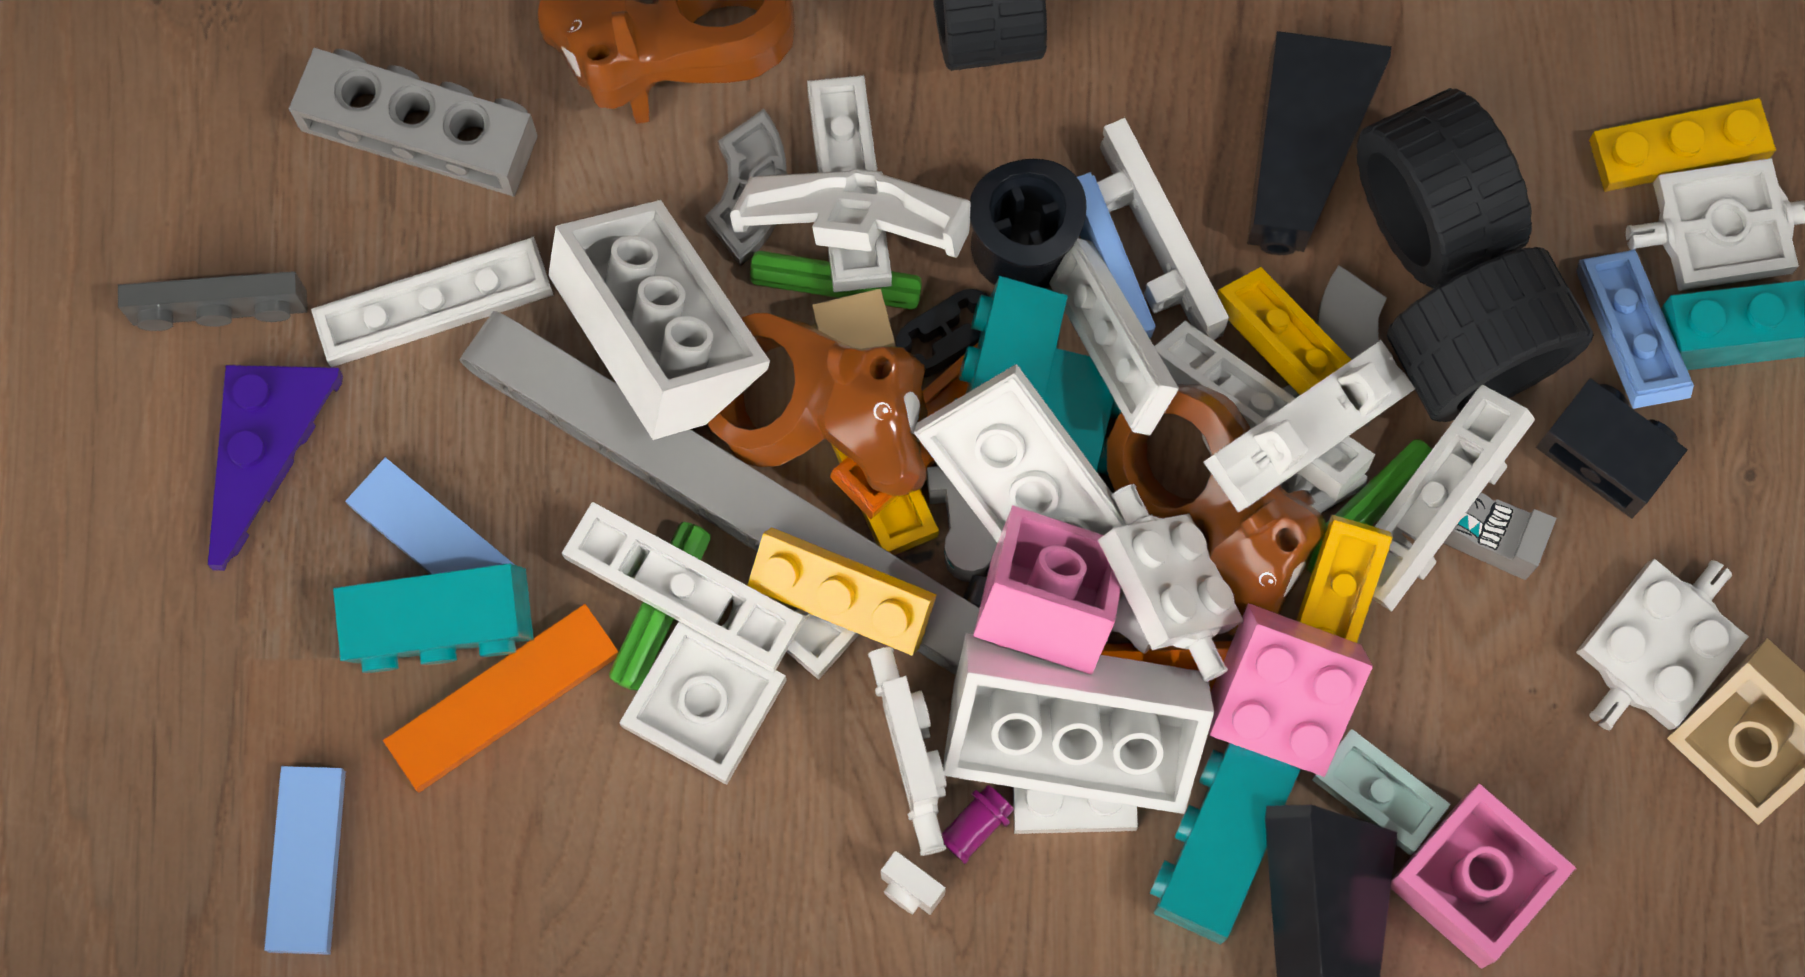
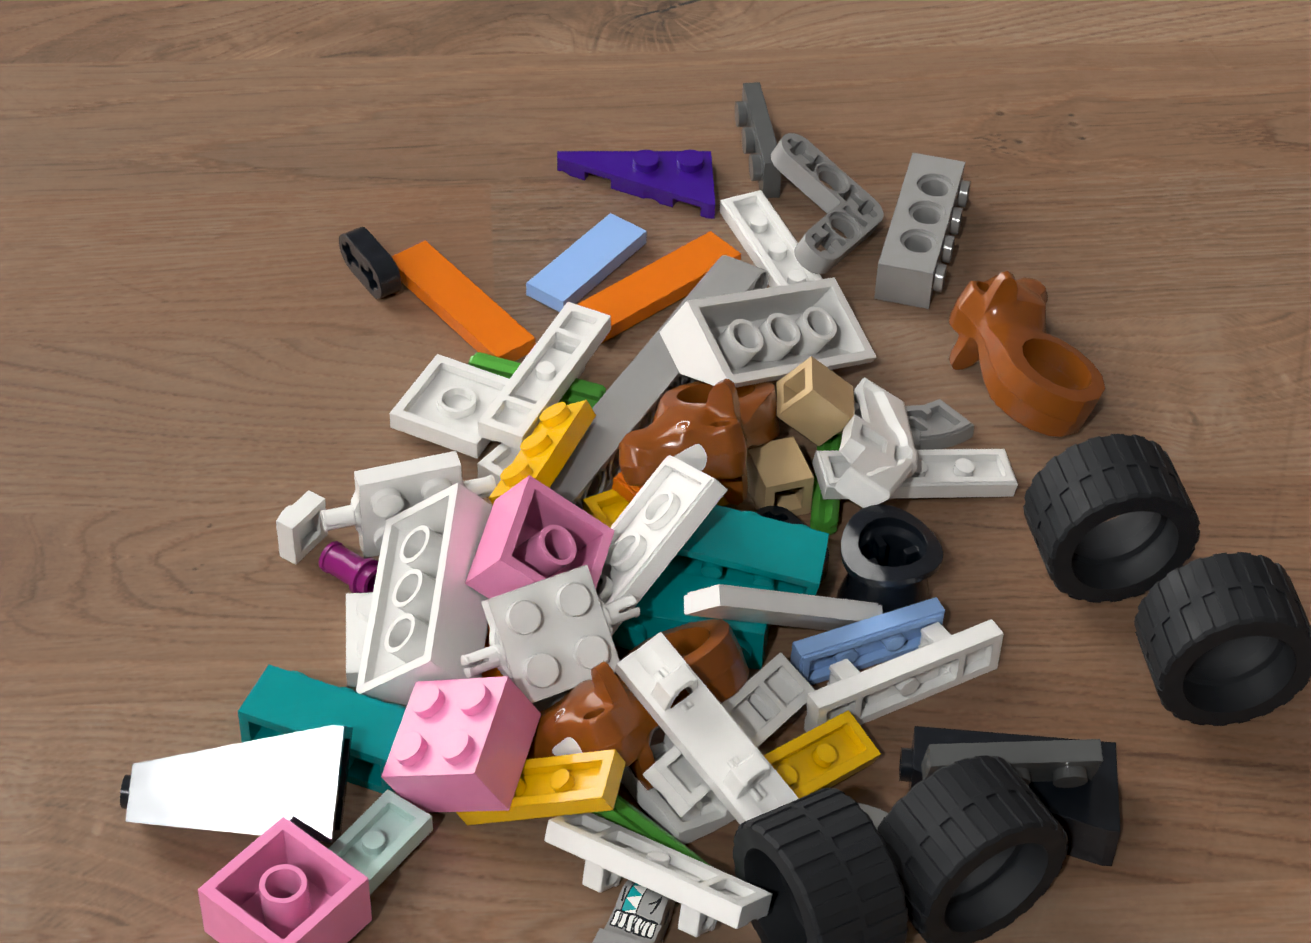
camera: 85 degrees right, 30 degrees down
light blue tile [264,766,346,955] -> none
teal brick [333,563,534,673] -> none
none -> black beam [339,227,402,299]
none -> orange tile [577,231,741,344]
none -> light grey beam [771,133,884,274]
none -> tan brick [776,356,855,446]
none -> dark grey plate [921,739,1103,788]

